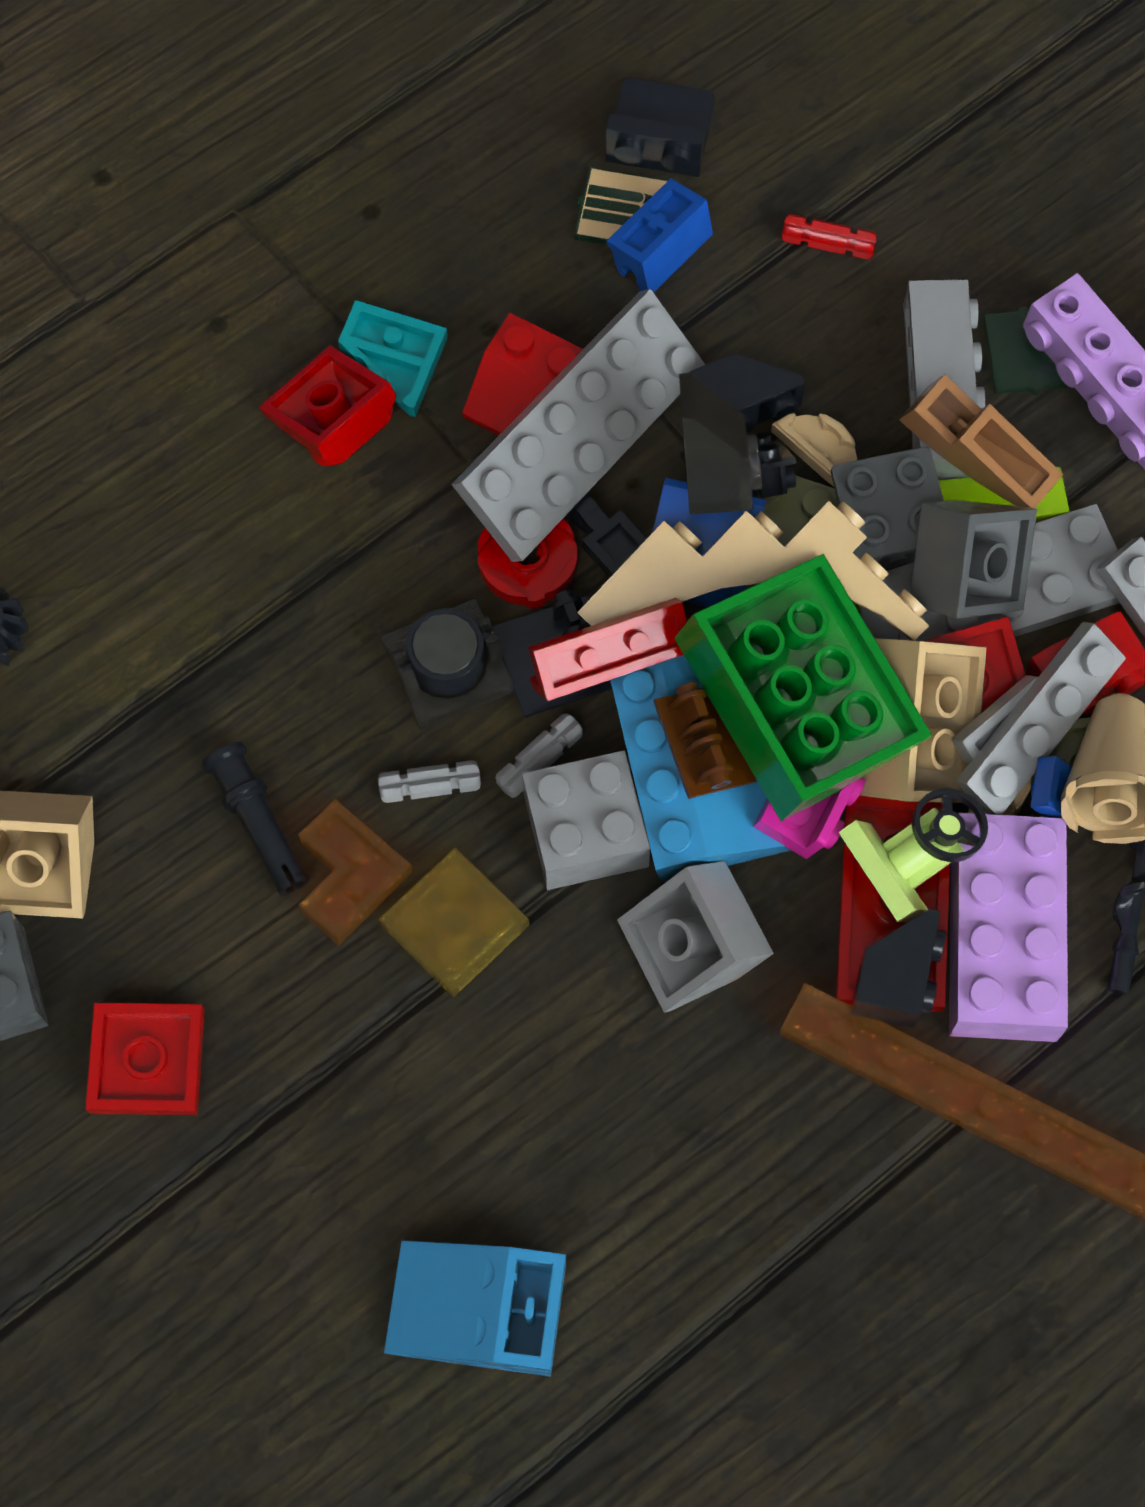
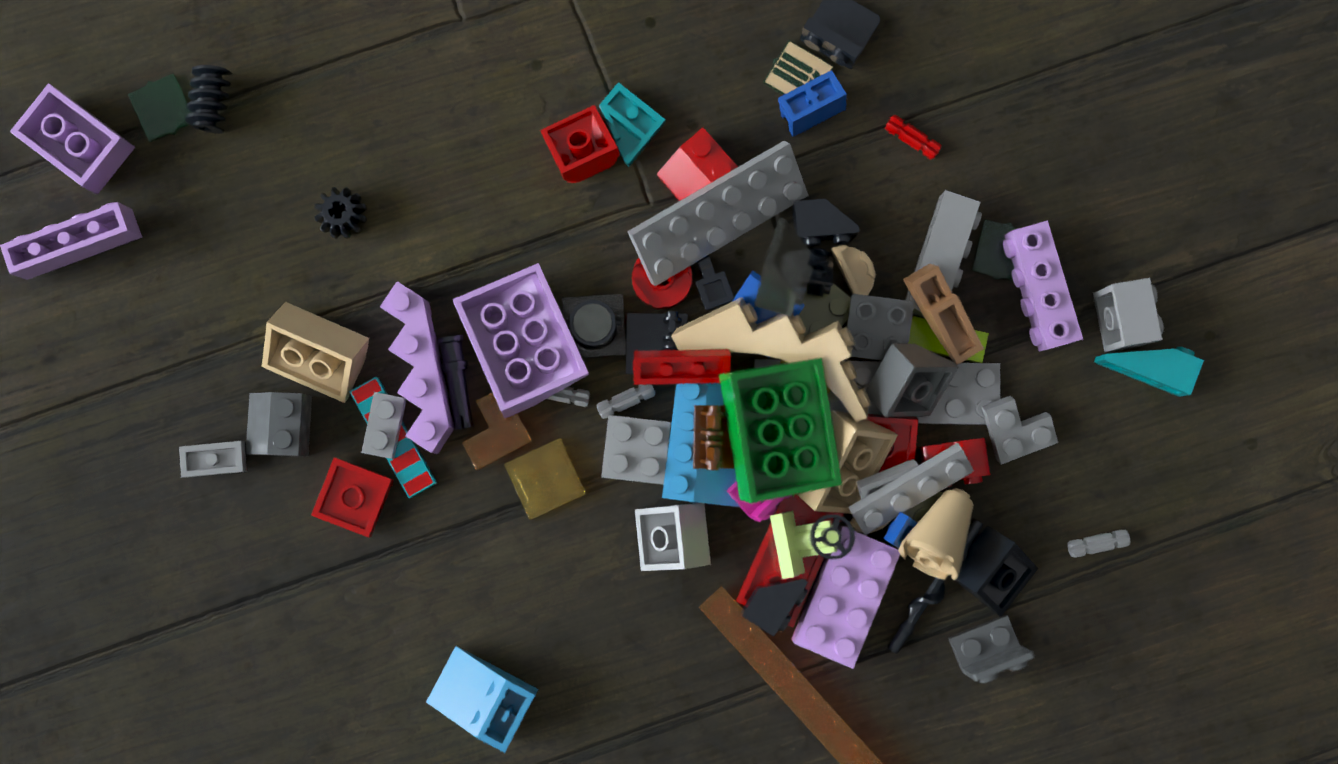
camera: 20 degrees right, 15 degrees up
none -> tile [350,377,437,498]
none -> light grey plate [361,392,407,459]
none -> lavender brick [380,281,455,454]
none -> lavender slope [452,263,589,418]

